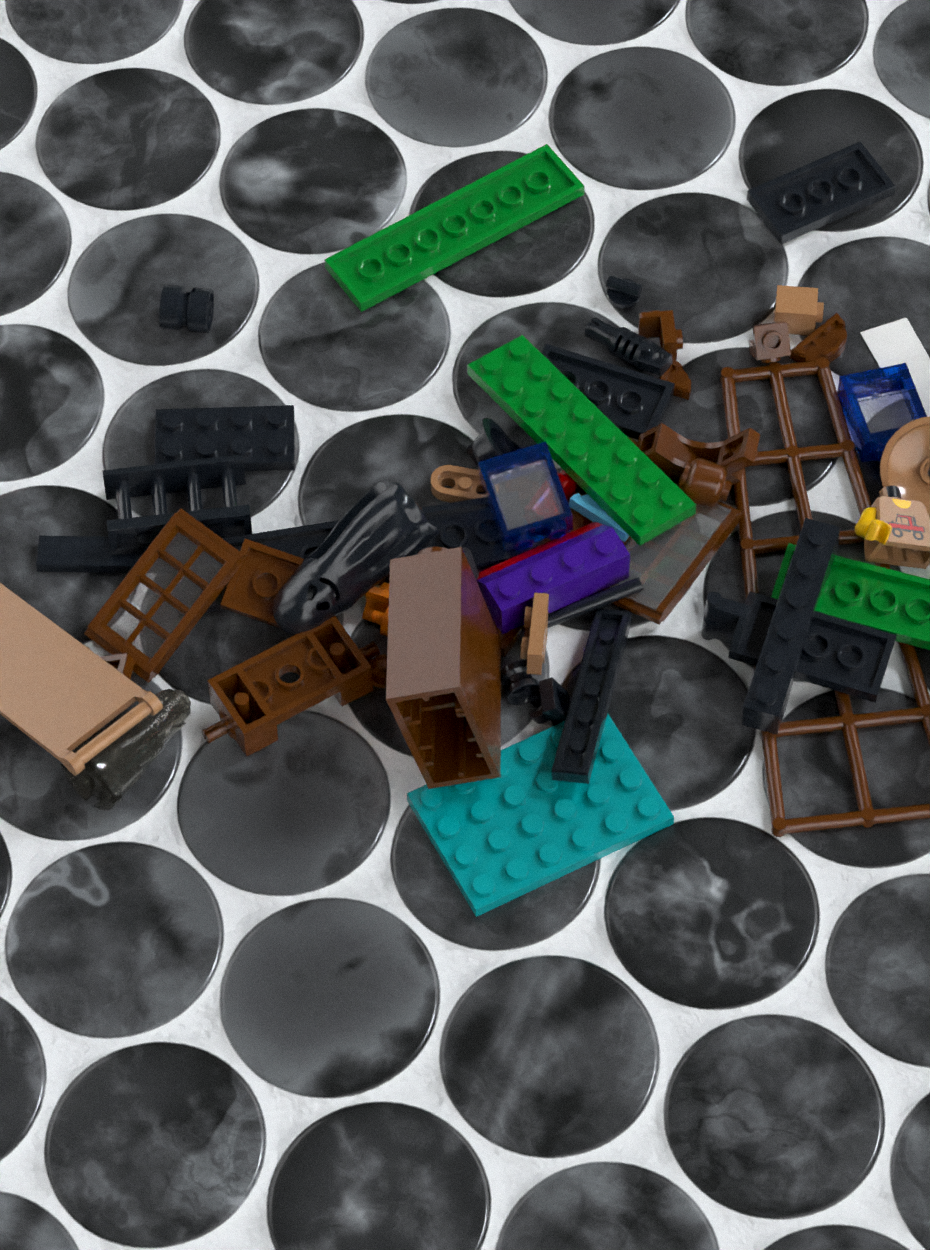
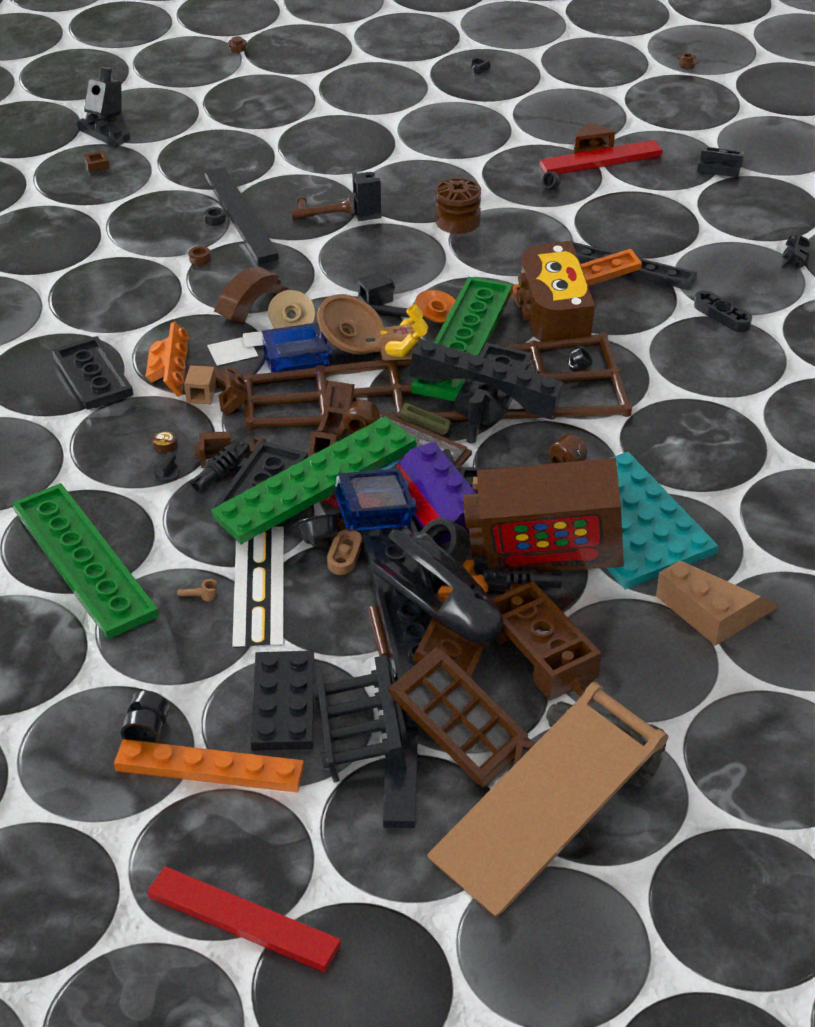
camera: 90 degrees left, 15 degrees down
none -> orange plate [114,739,304,793]
none -> orange bracket [145,322,189,397]
none -> tile [151,429,178,453]
none -> medium nougat hand [177,579,217,602]
none -> sticker [232,527,284,647]
none -> olive tile [400,403,451,435]
none -> reddish brown head [549,434,587,464]
none -> black tile [568,345,592,371]
none -> medium nougat wedge [656,561,778,646]

